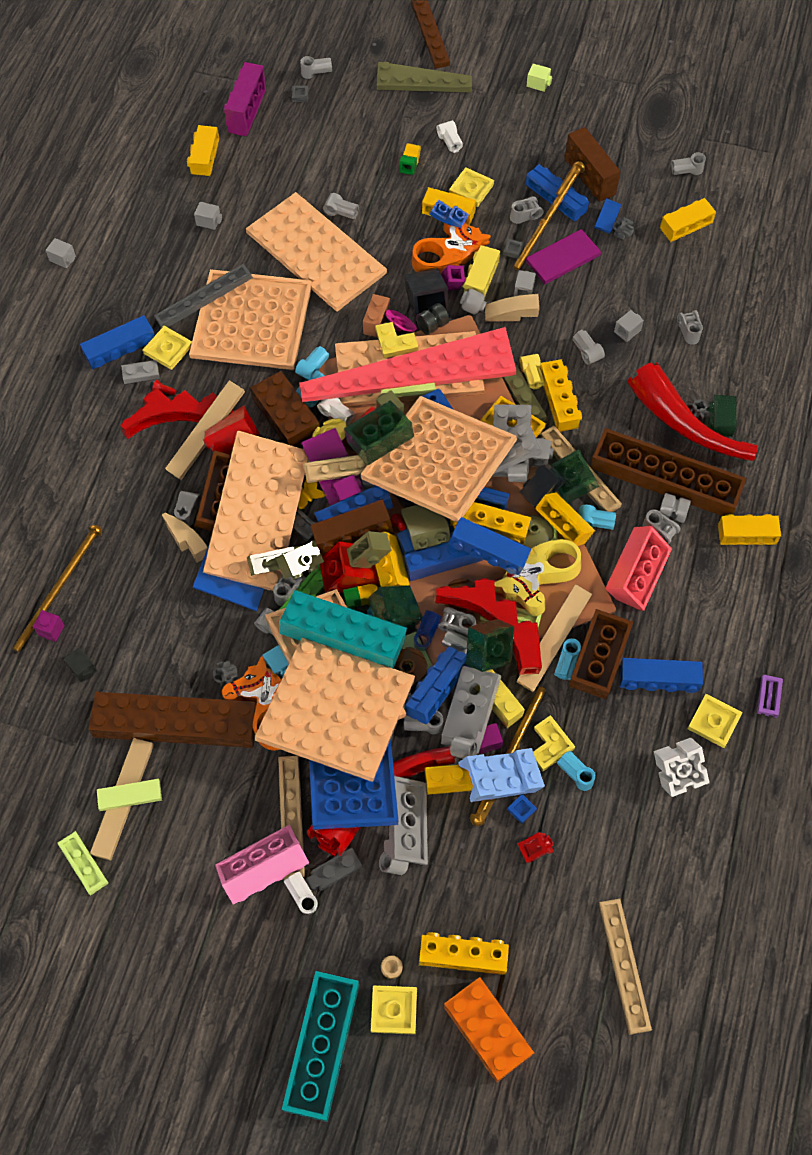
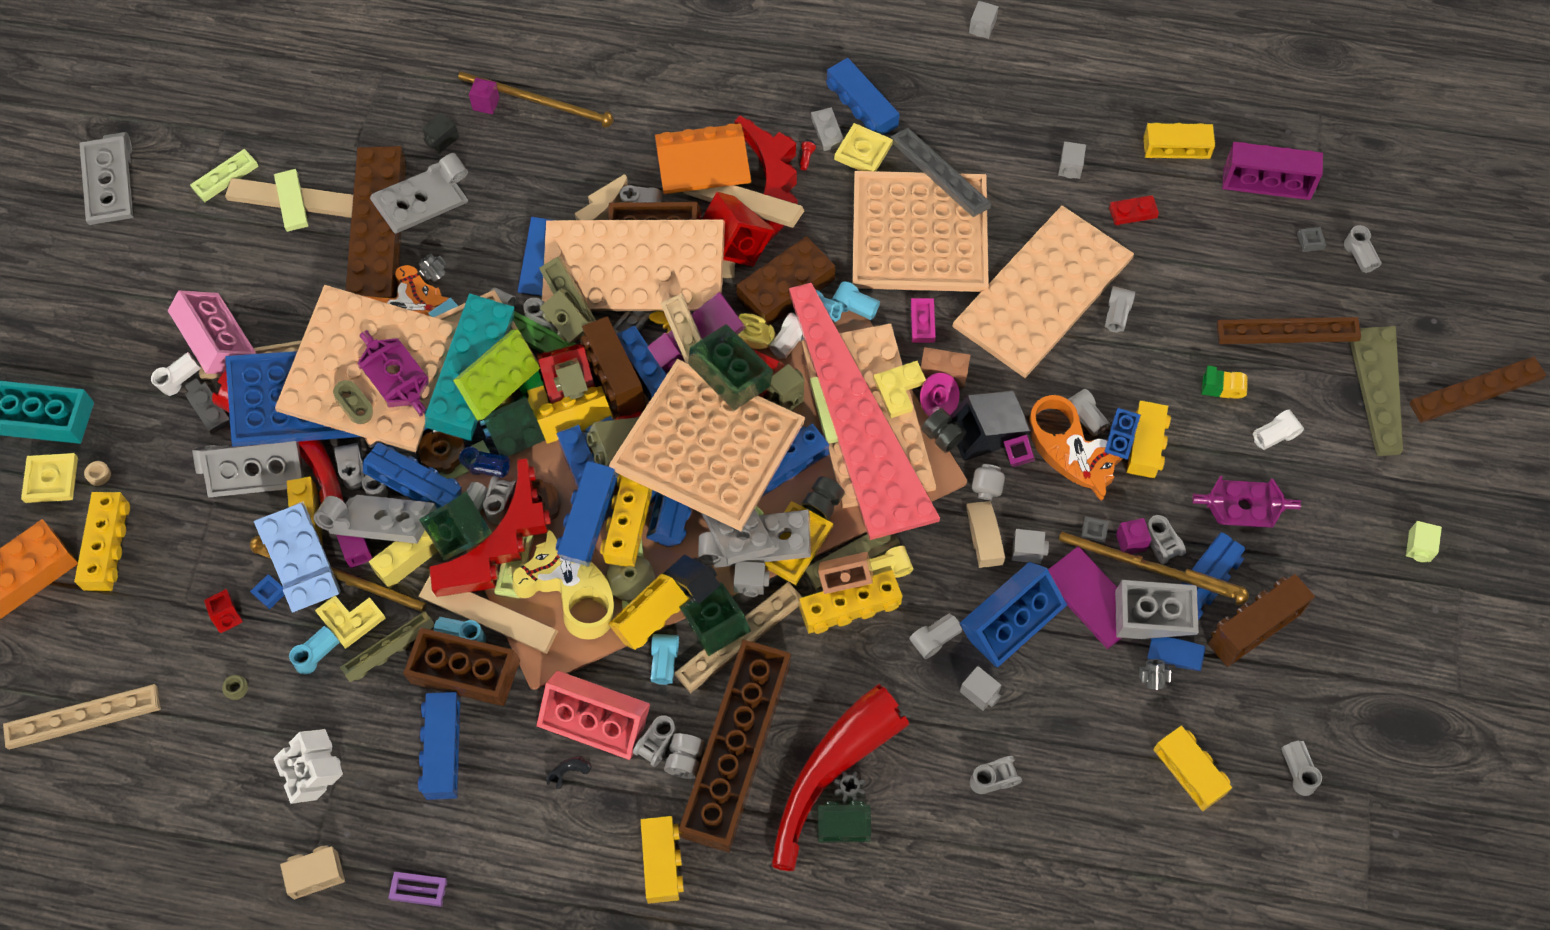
camera: 85 degrees right, 0 degrees up
light yellow plate [449,167,494,207] -> none
light yellow brick [462,245,500,296] -> none
light yellow plate [688,694,743,748] -> none
none -> light grey hinge [79,132,133,225]
none -> olive plate [222,675,248,700]
none -> tan brick [280,846,345,899]
none -> olive plate [333,380,373,424]
none -> light grey piece [335,443,364,490]
none -> olive plate [340,611,435,682]
none -> magenta plate [358,330,429,416]
none -> light grey hinge [370,153,468,234]
none -> lime plate [453,329,540,420]
none -> black piece [546,756,592,789]
none -> orange slope [655,124,751,194]
none -> pearl dark grey wheel [801,476,845,520]
none -> nougat brick [818,552,874,594]
none -> dark pink plate [911,298,935,343]
none -> blue slope [960,562,1067,668]
none -> light grey piece [1068,389,1110,436]
none -> red plate [1109,195,1159,225]
none -> light grey slope [1115,580,1199,639]
none -> magenta brick [1116,518,1152,554]
none -> magenta plate [1192,476,1301,528]
none -> reddish brown plate [1217,317,1361,344]

